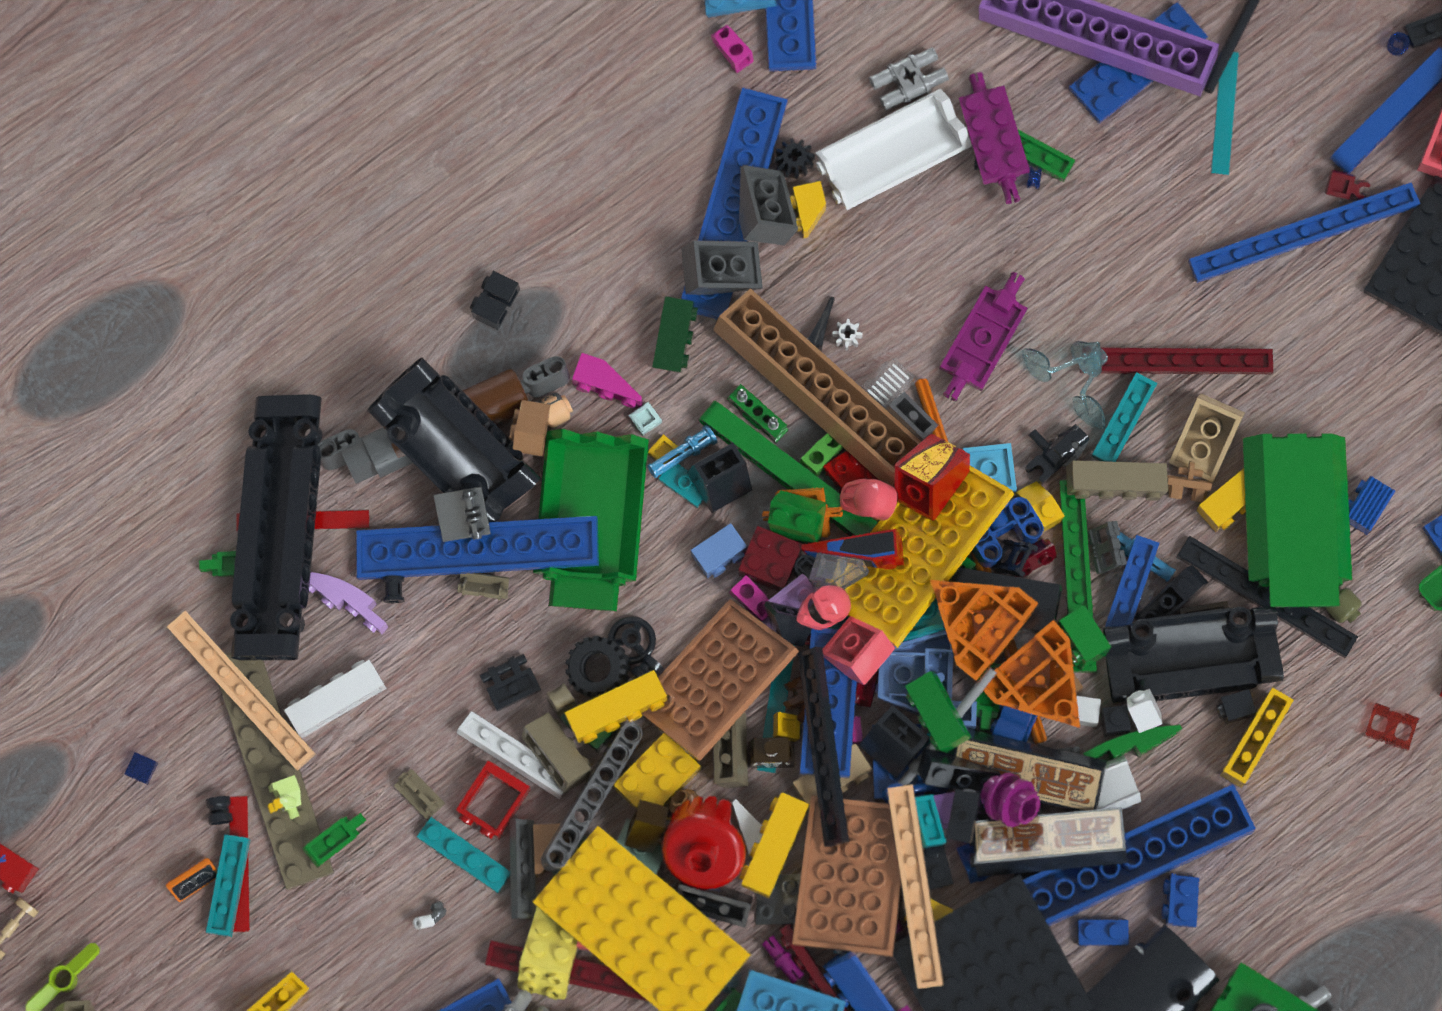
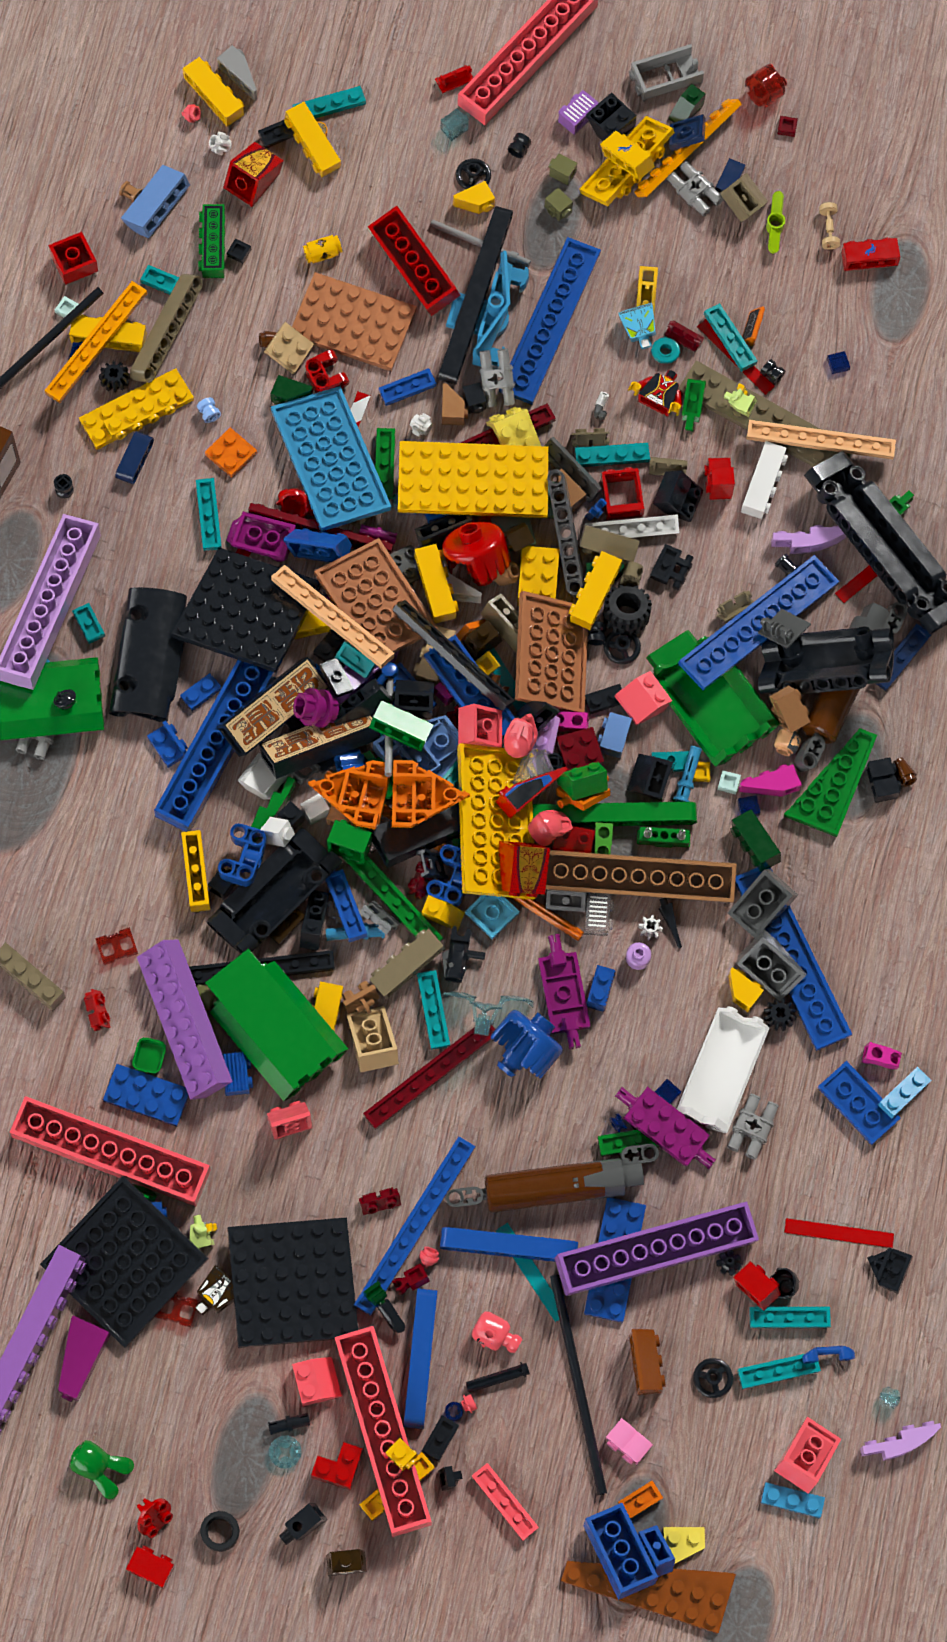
camera: 135 degrees right, 5 degrees down
none -> medium lavender brick [137,940,233,1100]
none -> blue beam [218,823,267,887]
none -> coral slope [267,1101,312,1140]
none -> dark red hinge [359,1187,401,1215]
none -> piece [363,1280,405,1333]
none -> coral plate [419,1247,439,1268]
none -> blue beam [440,1227,578,1262]
none -> reddish brown piece [445,1144,659,1213]
none -> orange tile [456,619,486,641]
none -> coral plate [461,1394,477,1413]
none -> black axle [466,1362,530,1393]
none -> coral piece [472,1311,522,1353]
none -> blue piece [491,1010,563,1078]
none -> dark tan hinge [571,428,609,448]
none -> blue plate [585,498,607,521]
none -> black plate [585,684,622,714]
none -> blue brick [586,965,615,1012]
none -> coral slope [615,671,672,726]
none -> medium azure torso [618,302,656,349]
none -> lavender head [626,942,652,970]
none -> torso [628,370,682,417]
none -> teal piece [651,337,680,364]
none -> black slope [653,471,704,522]
none -> clear blue tile [655,1079,682,1104]
none -> dark red hinge [664,320,704,352]
none -> red brick [704,457,735,500]
none -> clear blue plate [737,795,761,816]
none -> green wing [783,728,877,837]
none -> dark blue plate [875,624,932,691]
none -> reddish brown cone [893,757,917,787]

